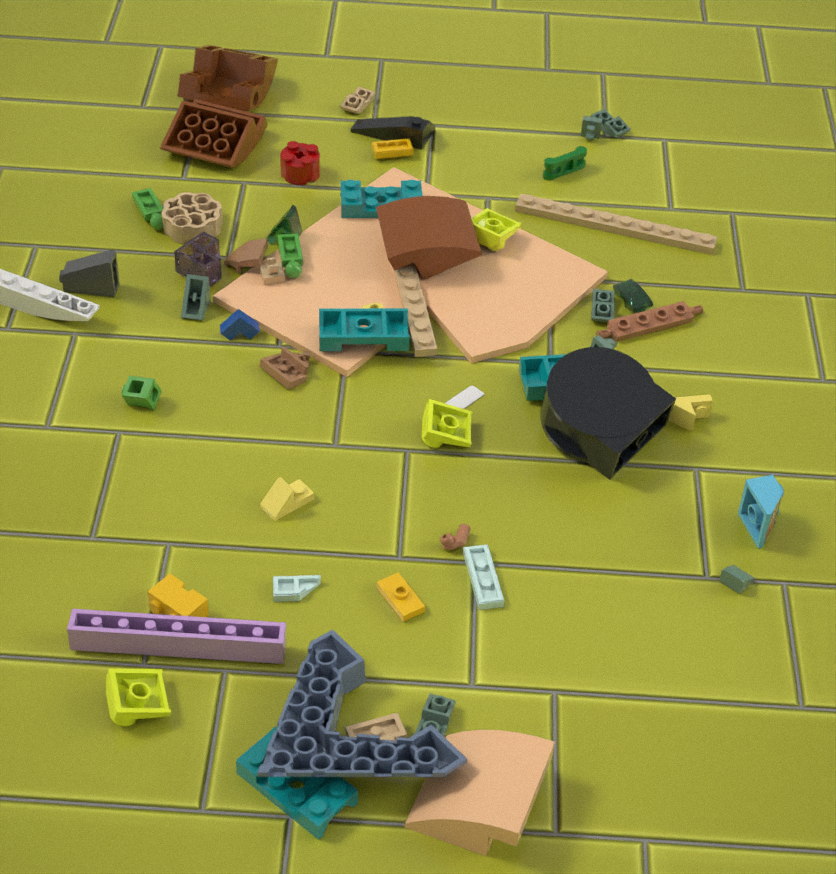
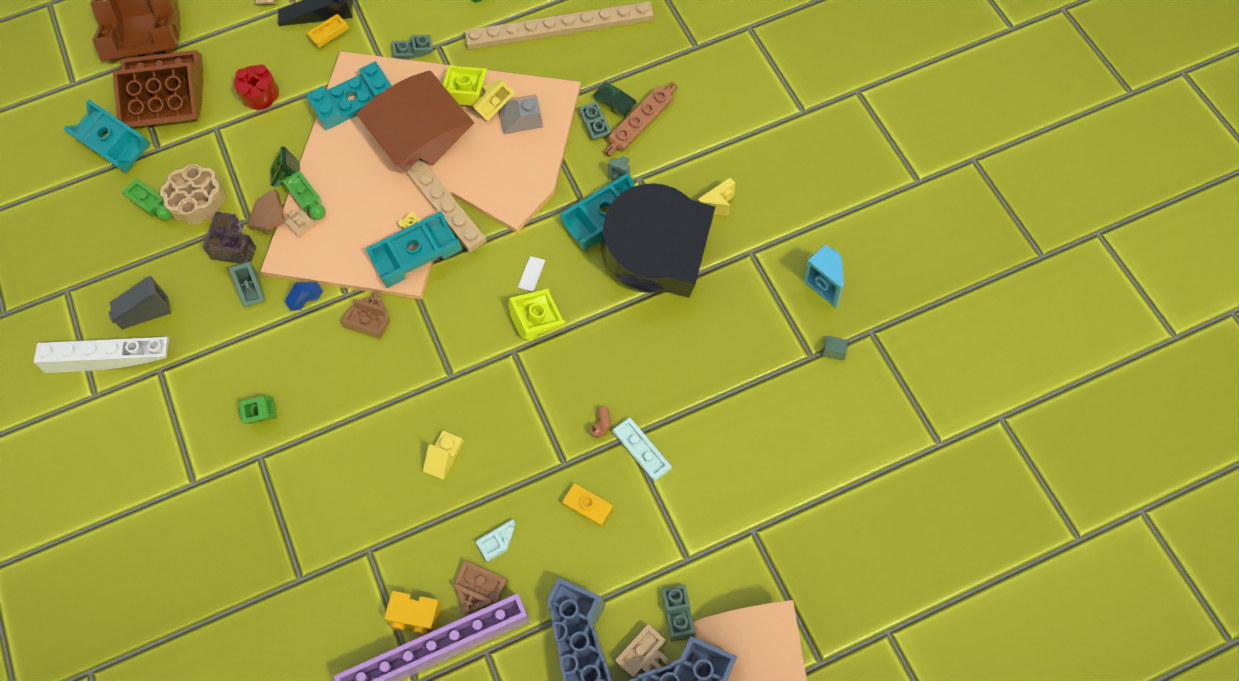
camera: 20 degrees left, 20 degrees up
none -> teal piece [64,100,151,173]
none -> sand green slope [392,35,433,60]
none -> medium nougat slope [454,560,509,614]
none -> light yellow slope [473,79,516,121]
none -> light grey slope [500,94,543,134]

